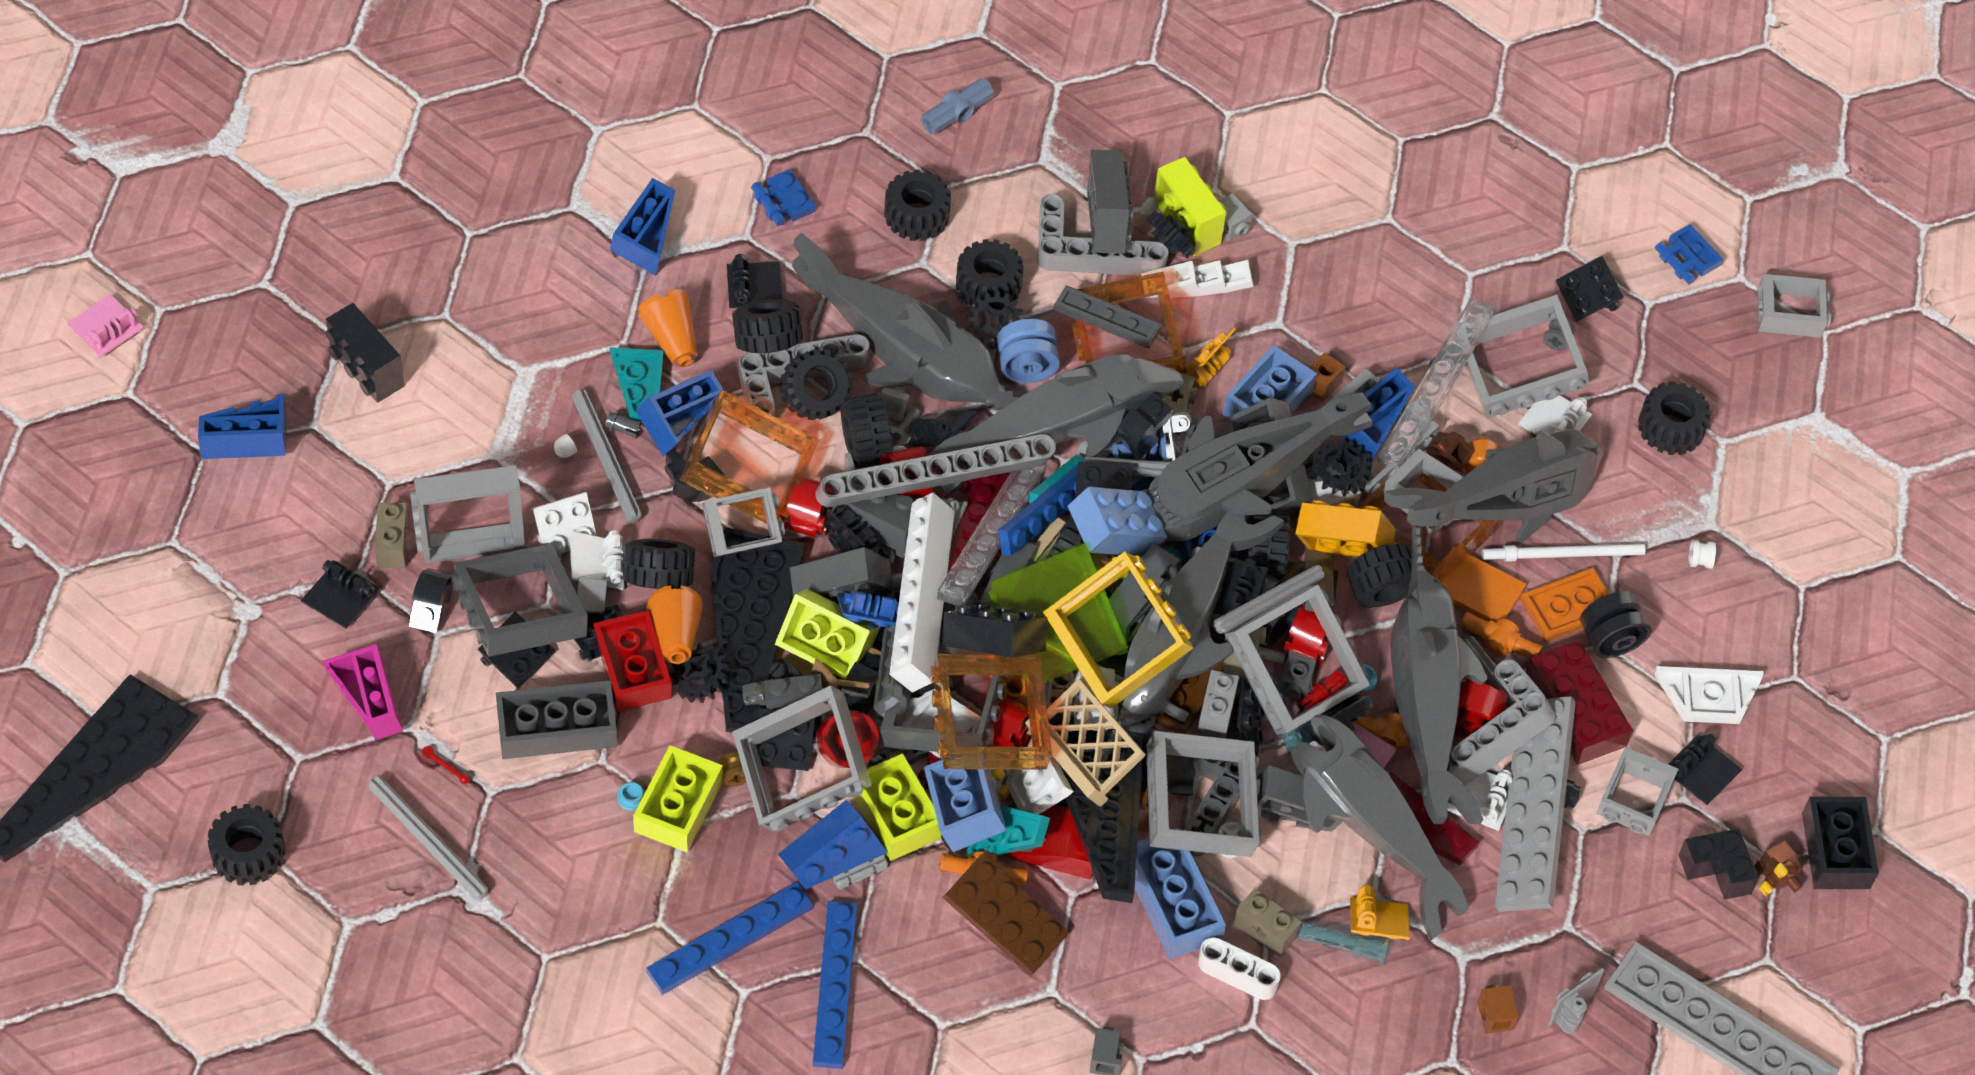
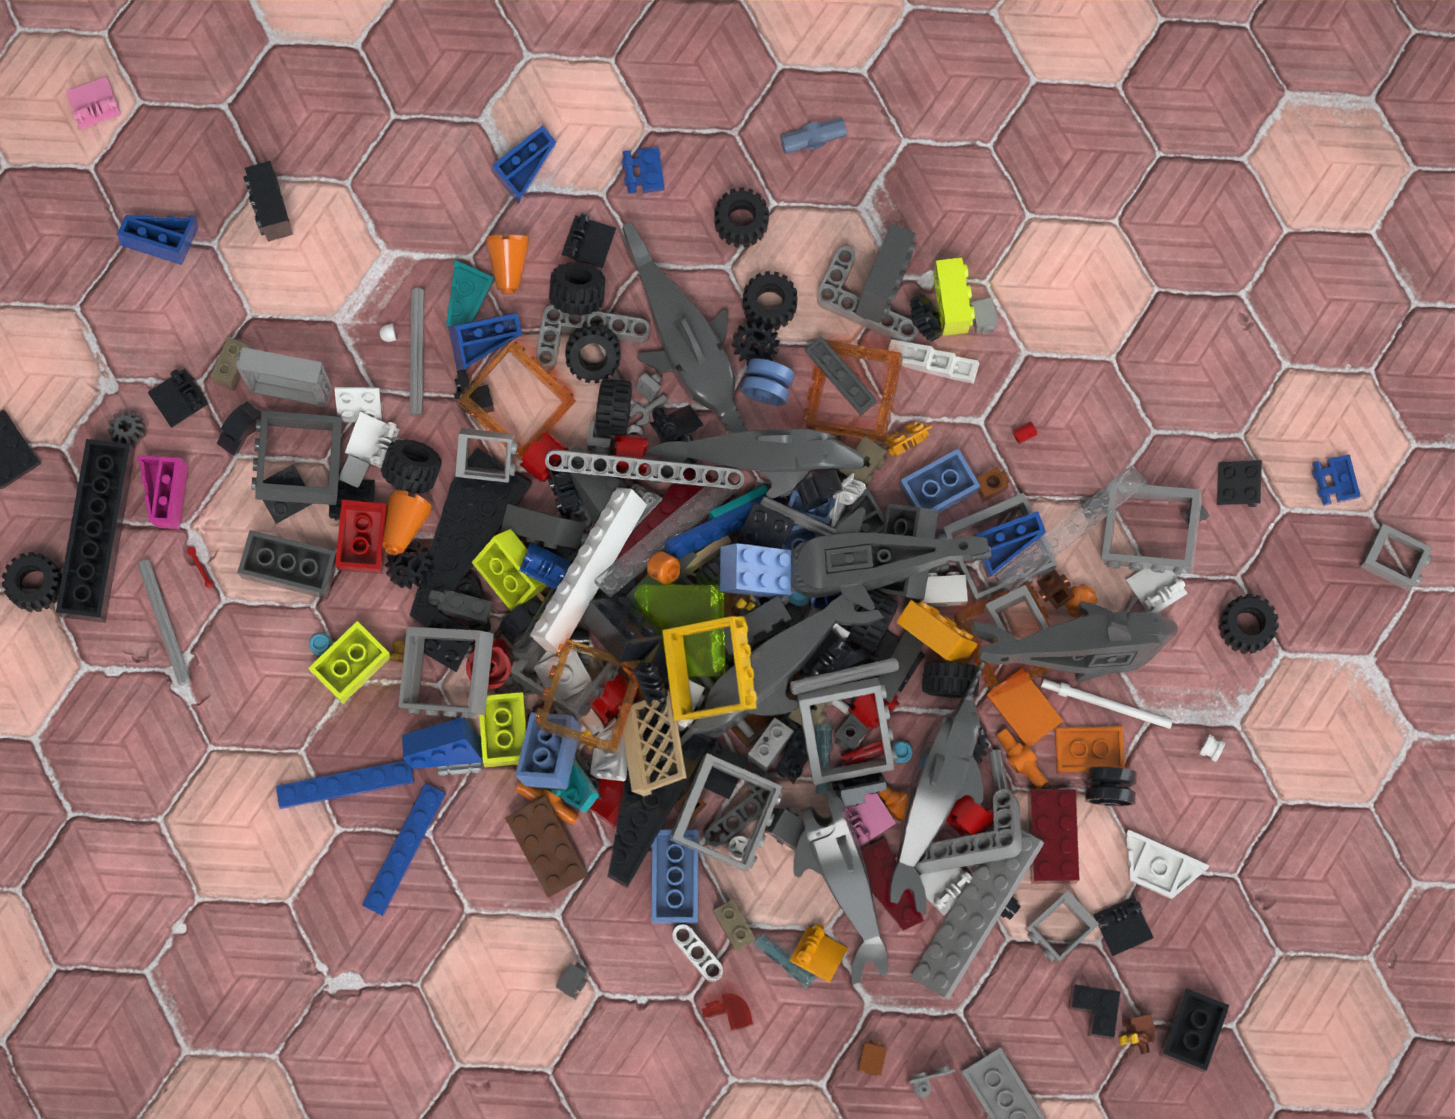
camera: 25 degrees right, 20 degrees up
dark grey pin [605,411,642,438] -> none
medium nougat piece [811,658,870,689] -> none
black gear [1312,439,1373,496] -> none
none -> black brick [56,439,135,623]
none -> dark grey gear [107,410,146,446]
none -> black hinge [633,641,669,705]
none -> orange head [647,552,681,585]
none -> clear red brick [702,993,753,1031]
none -> red hinge [1012,422,1037,444]

